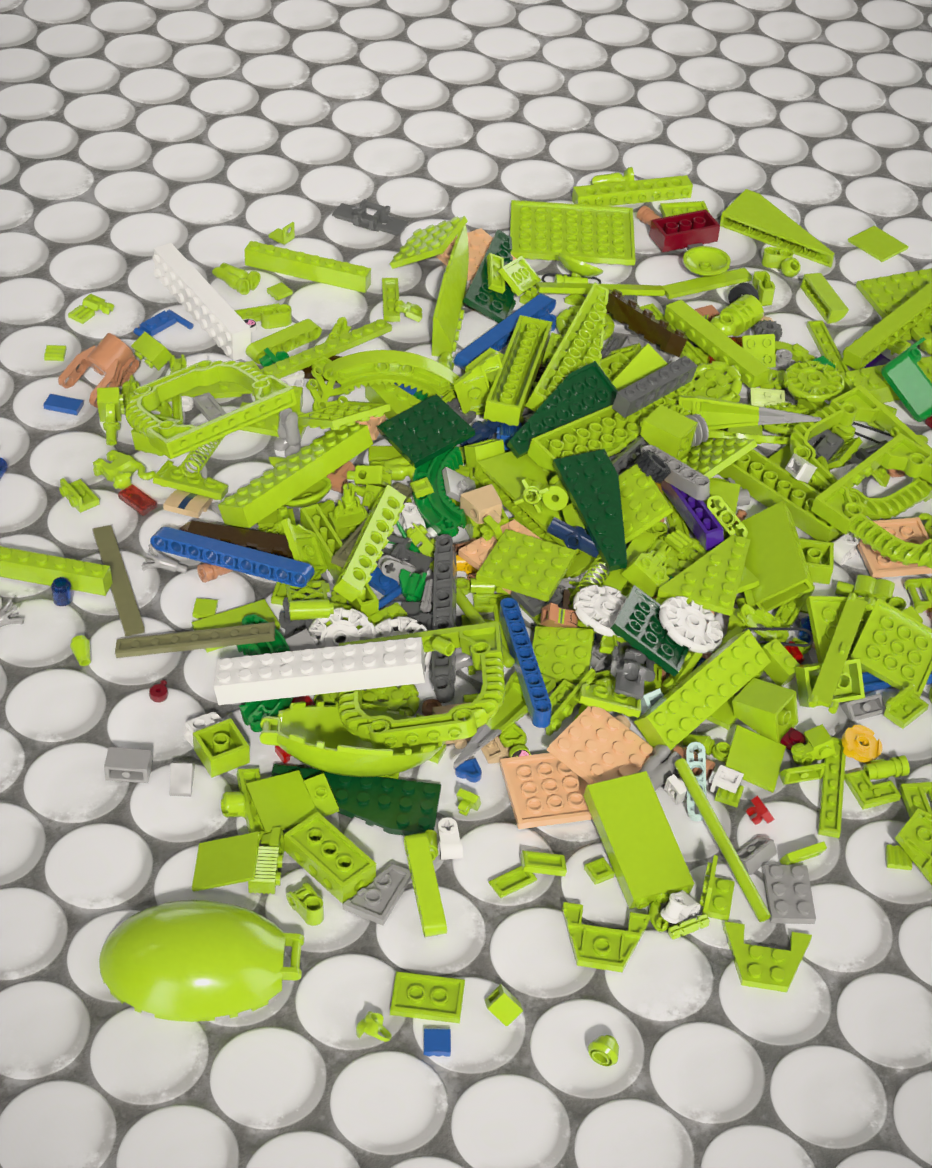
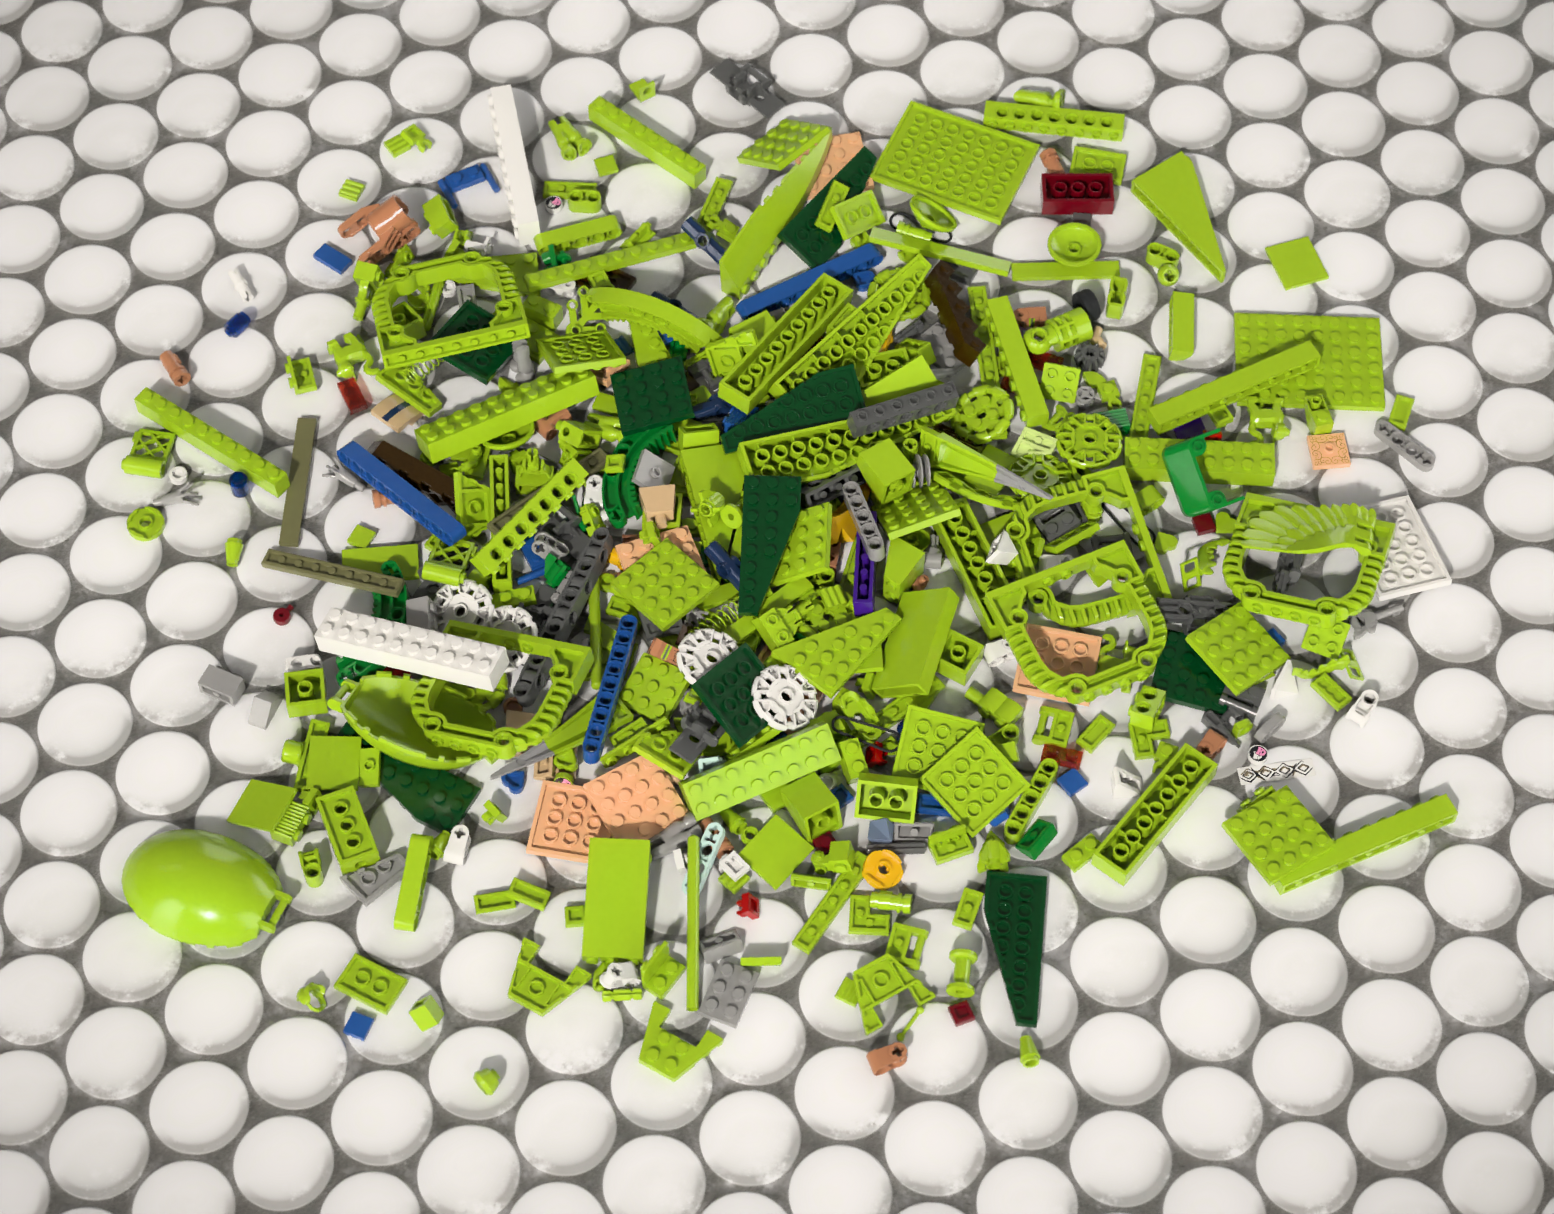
camera: 25 degrees right, 15 degrees up
lime hinge [432,637,455,656] -> none
black tyre [636,450,671,484] -> none
lime beam [707,495,748,538] -> none
lime piece [808,593,876,714] -> none
none -> dark green plate [431,300,528,385]
none -> dark blue piece [681,216,727,265]
none -> dark grey axle [866,842,926,855]
none -> sand blue slope [868,818,894,843]

